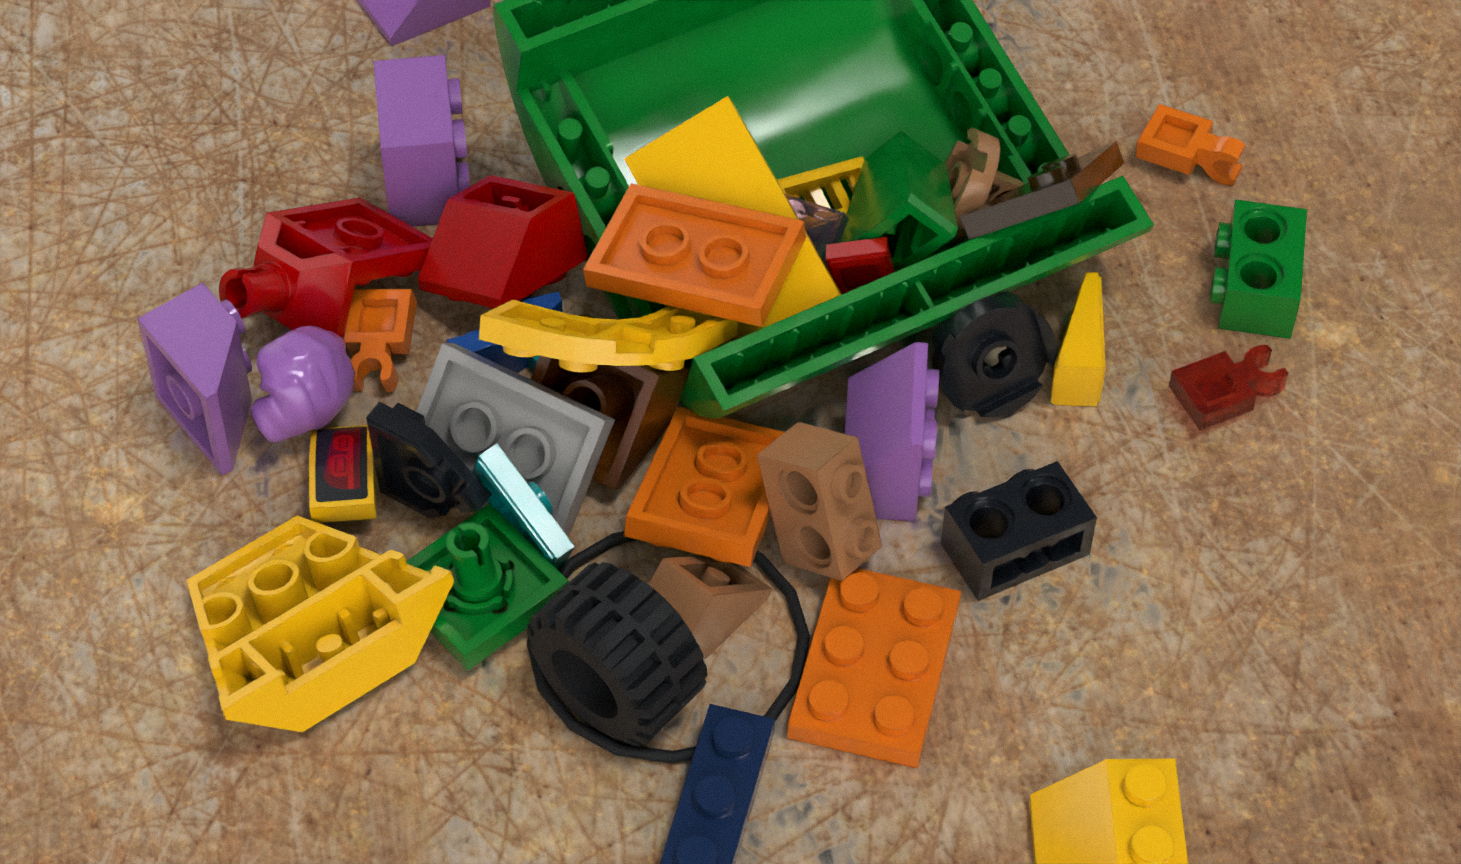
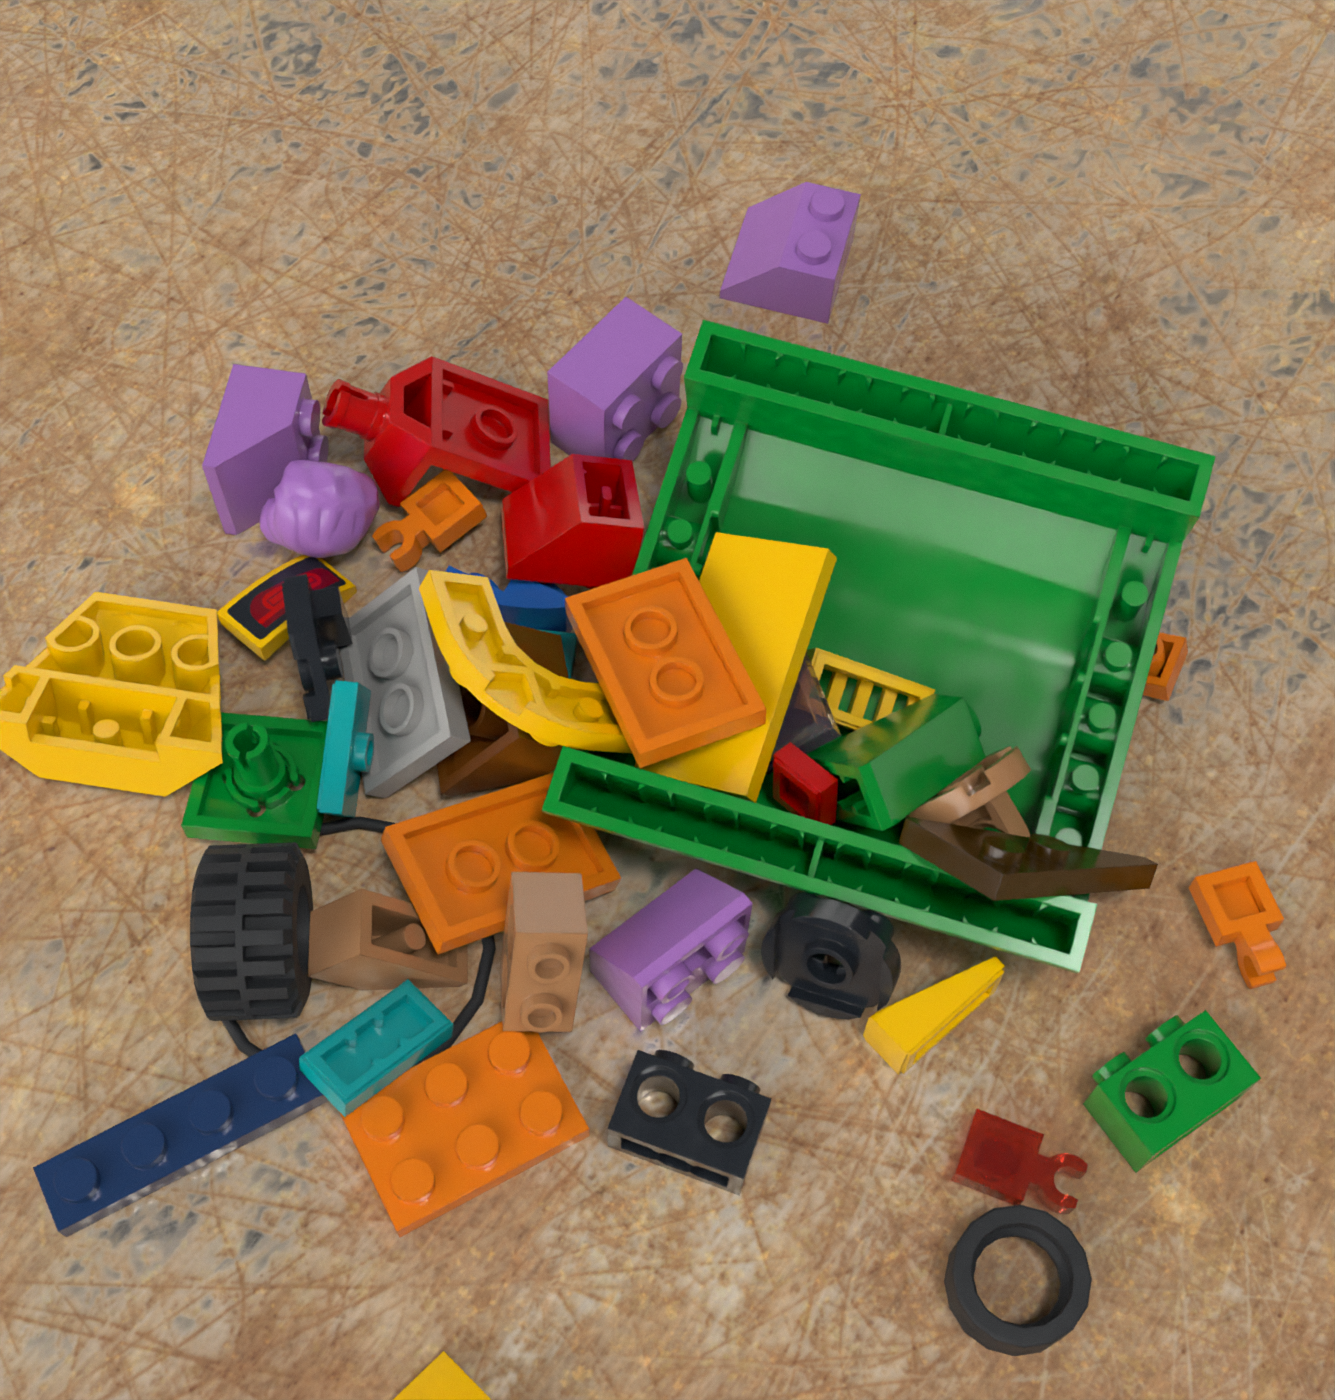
camera: 45 degrees right, 10 degrees up
none -> teal plate [299,979,454,1117]
none -> black tyre [944,1205,1092,1356]

